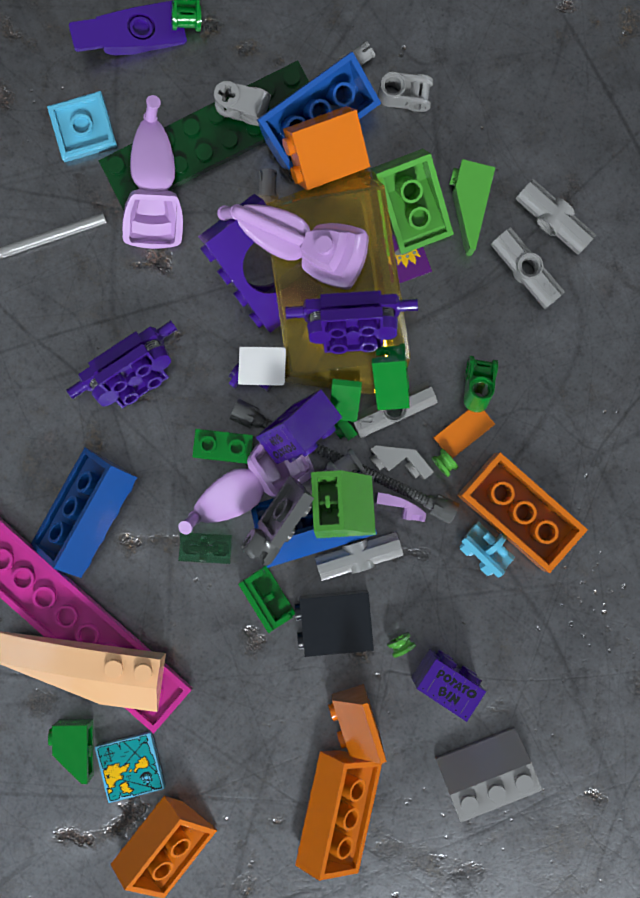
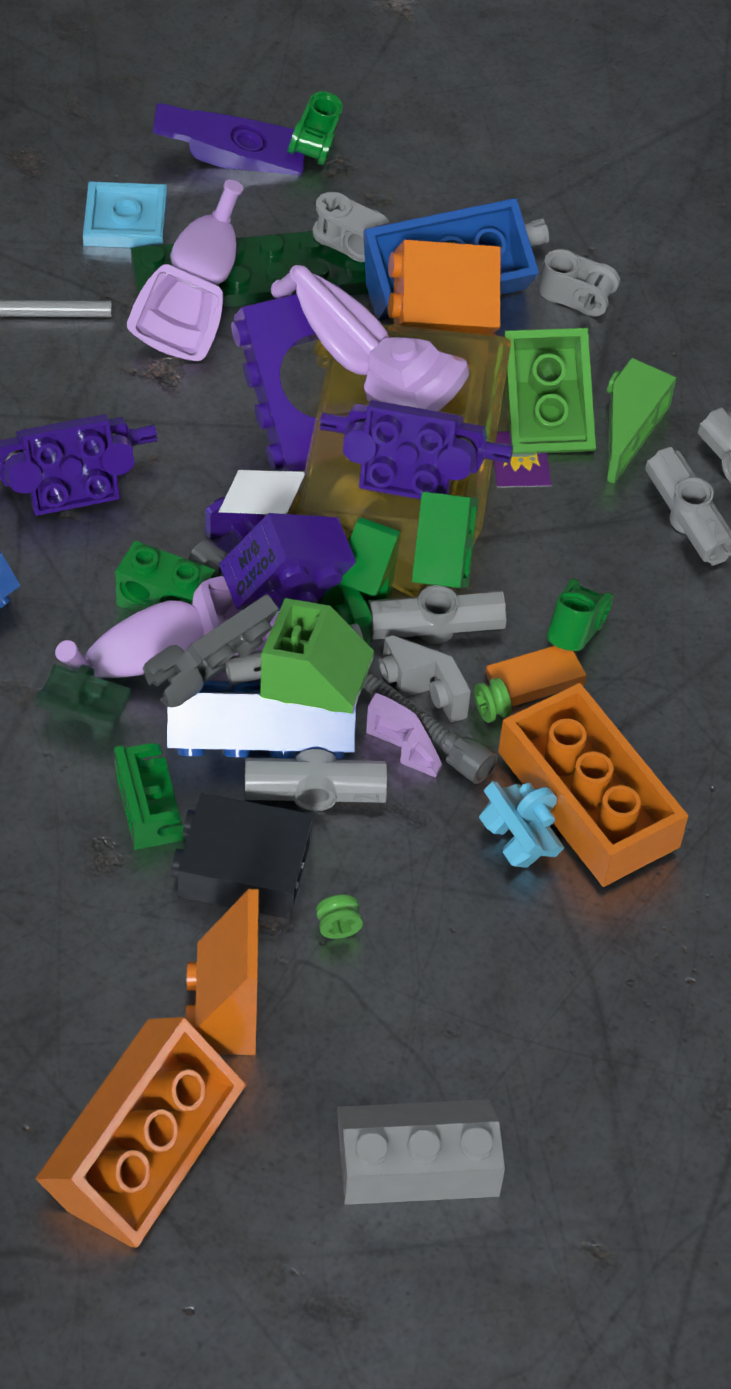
camera: 15 degrees right, 35 degrees down
dark purple brick [411,649,486,722] -> none

